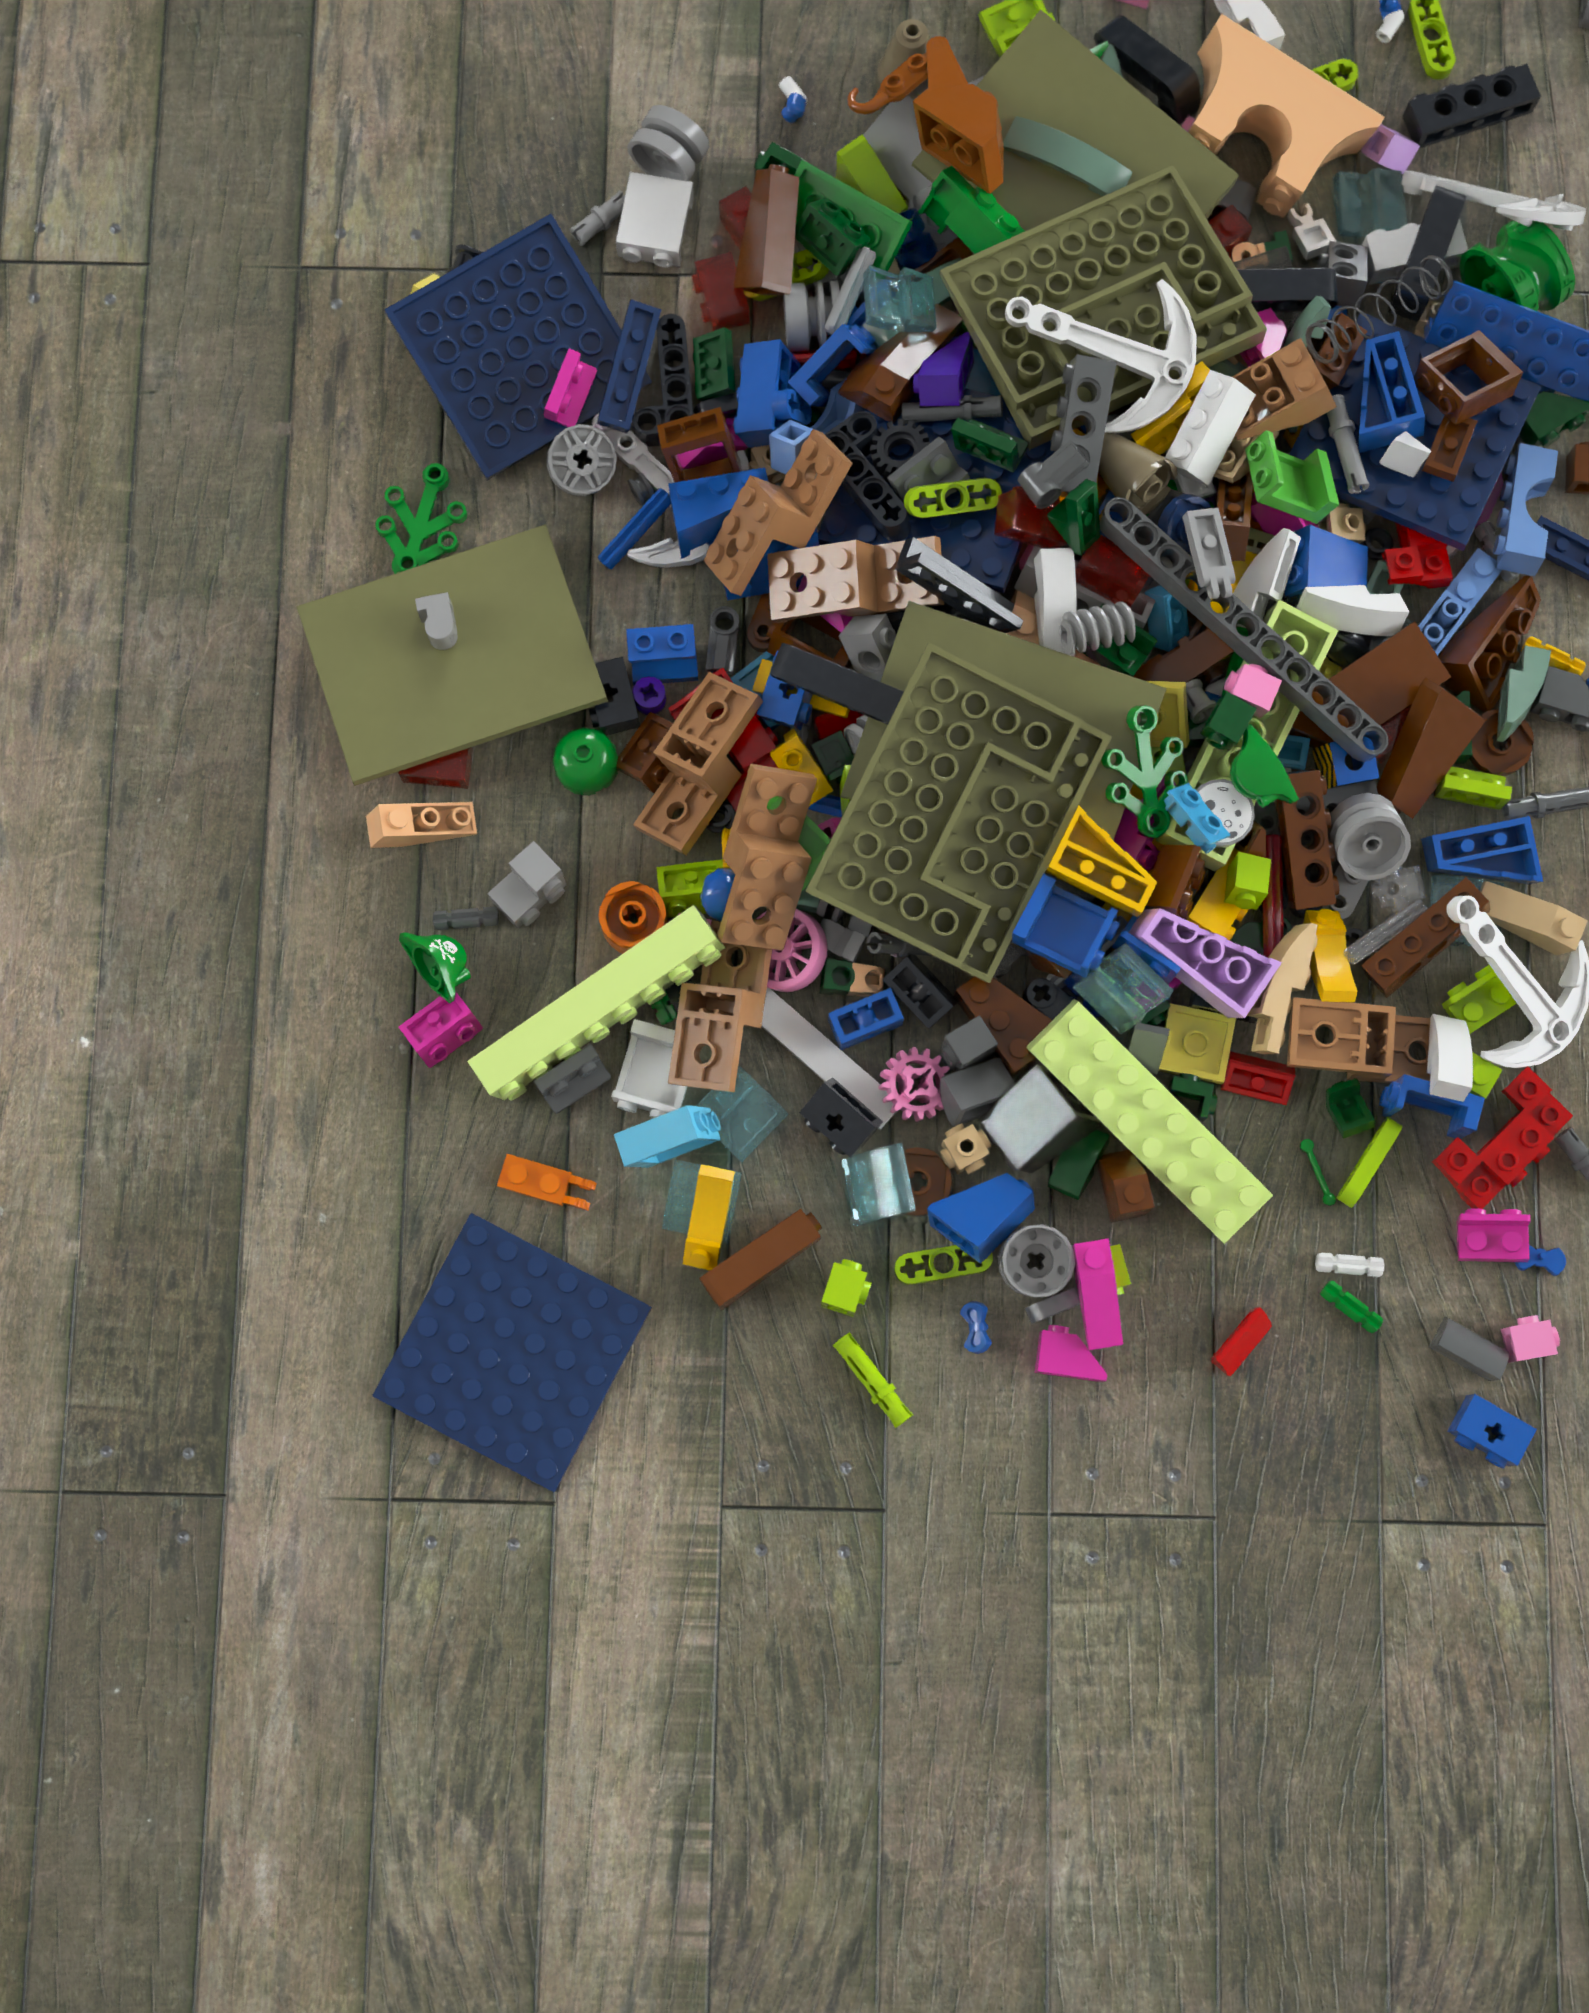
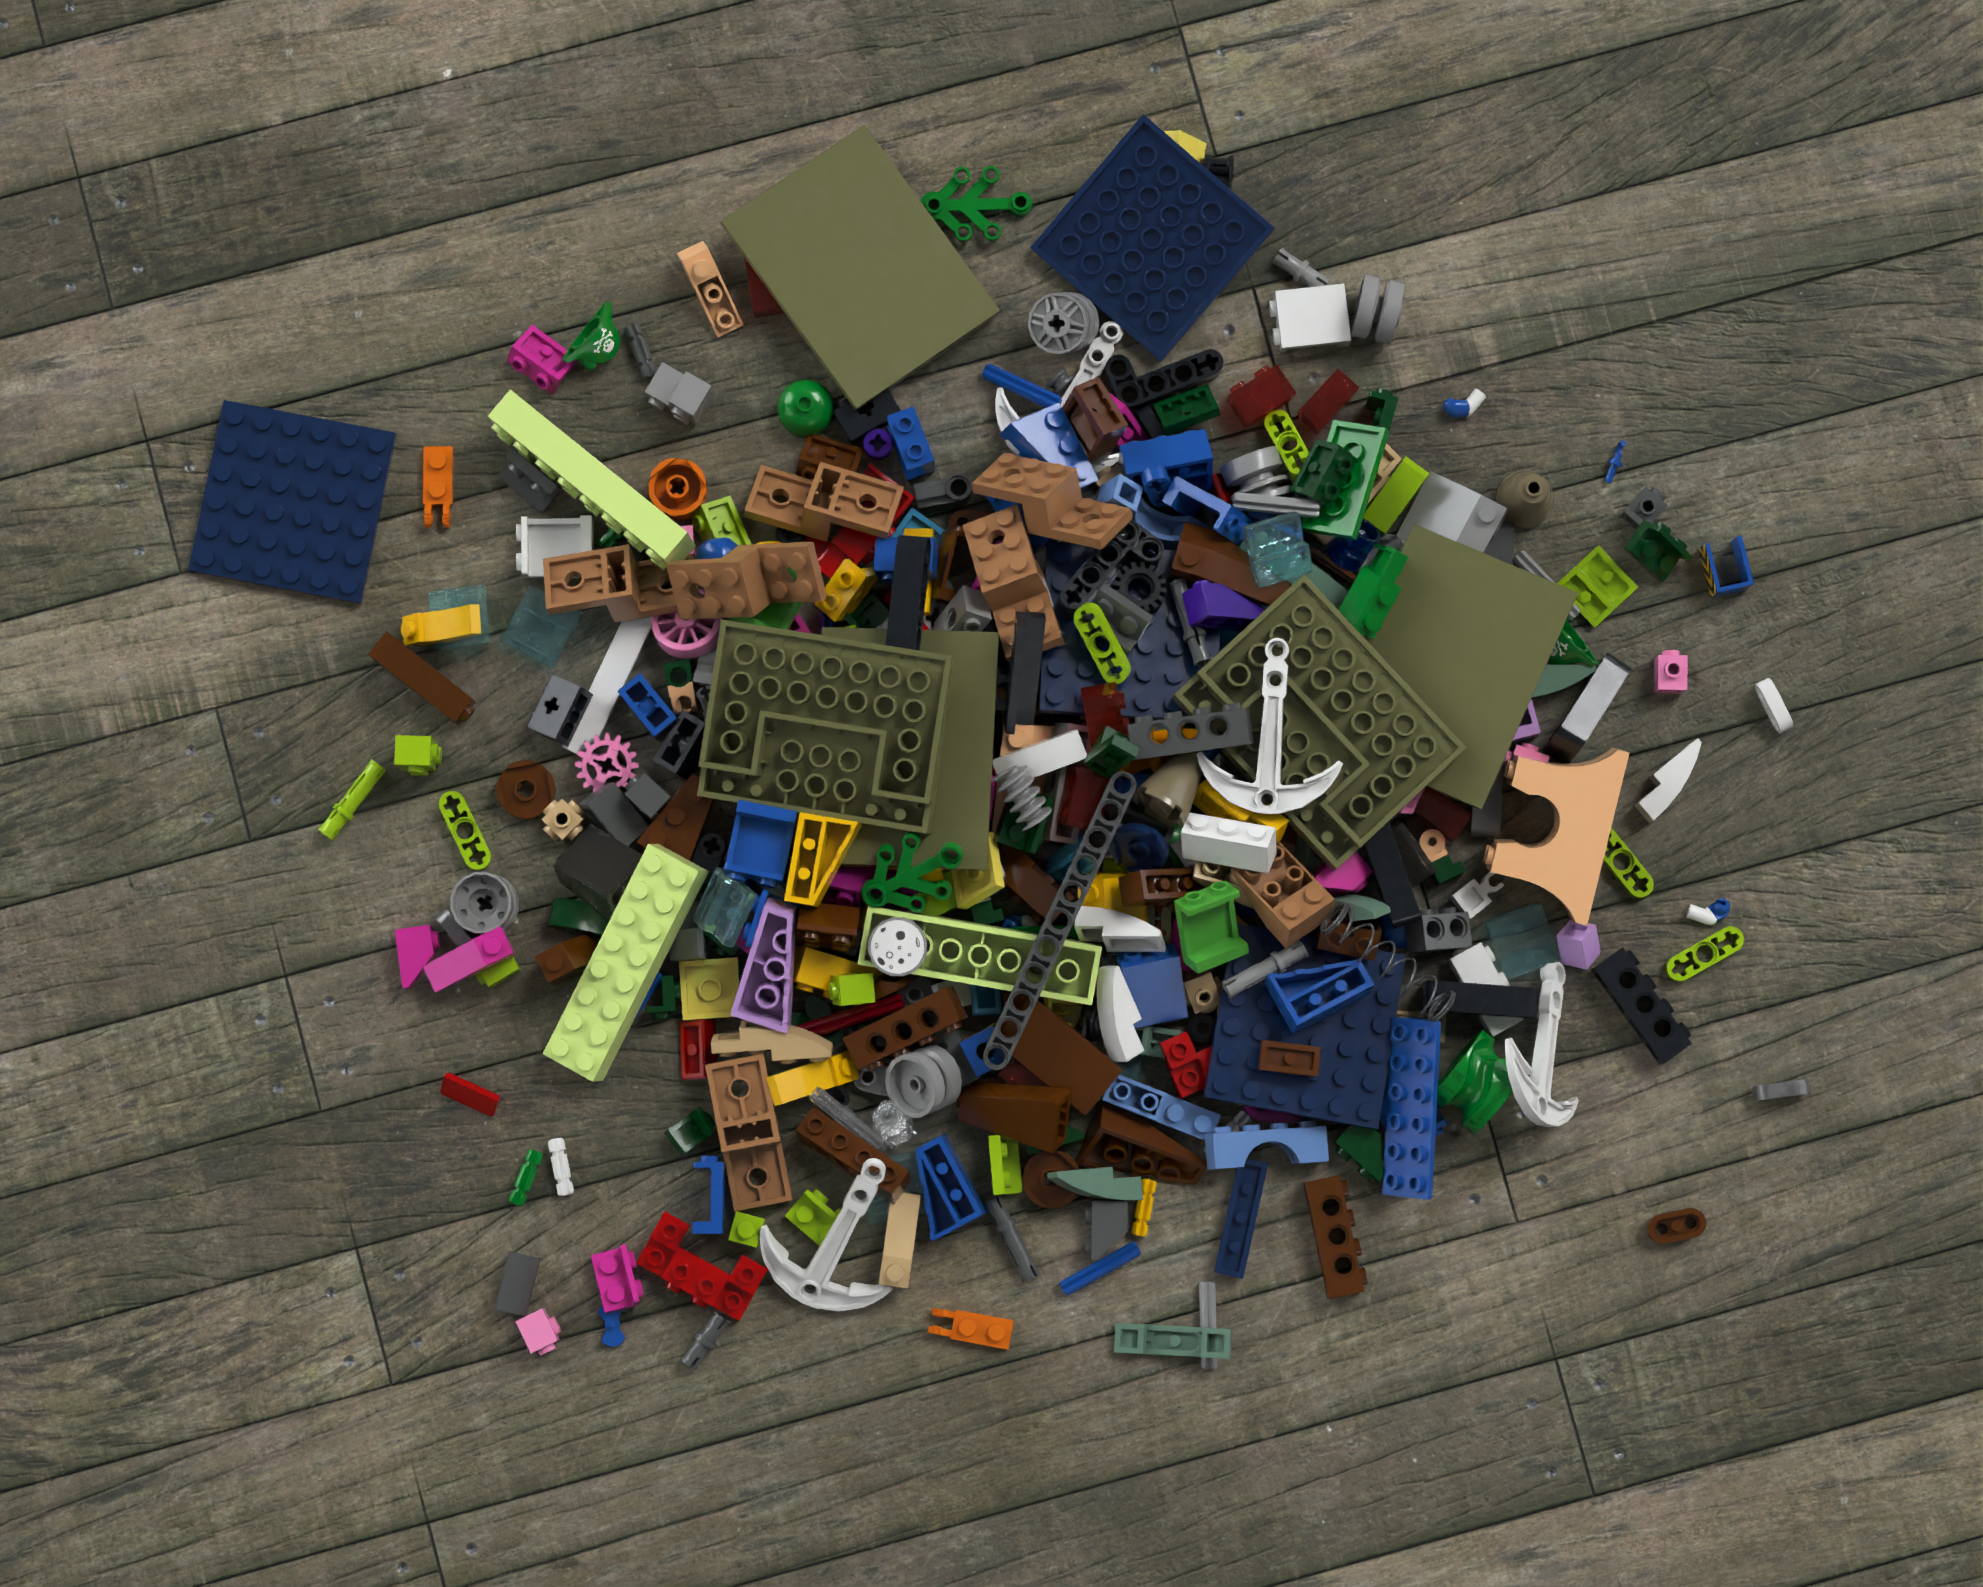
camera: 65 degrees right, 5 degrees up
light grey leg [415,592,458,650] -> none
dark pink bracket [544,348,597,427] -> none
dark blue plate [596,299,662,433] -> none
medium azure window [614,1105,721,1168] -> none
reddish brown slope [733,164,799,295] -> none
clear light blue slope [841,1143,916,1226] -> none
dark orange slope [847,36,1004,194] -> none
blue slope [927,1173,1035,1264] -> none
dark green bracket [951,418,1028,473] -> none
blue piece [960,1301,992,1354] -> none
sand green slope [1003,116,1133,196] -> none
dark grey piece [1018,440,1089,509] -> none
dark azure hinge [1164,783,1230,854] -> none
light grey hinge [1182,508,1235,599] -> none
light grey bush [1186,679,1216,724] -> none
dark green brick [1200,692,1256,751] -> none
bright pink brick [1223,664,1282,718] -> none
green hat [1230,724,1299,808] -> none
green hinge [1300,1139,1336,1206] -> none
lime beam [1336,1117,1403,1208] -> none
white slope [1379,431,1431,477] -> none
reddish brown window [1414,330,1523,425] -> none
white slope [1427,1014,1473,1102] -> none
blue brick [1448,1394,1537,1469] -> none

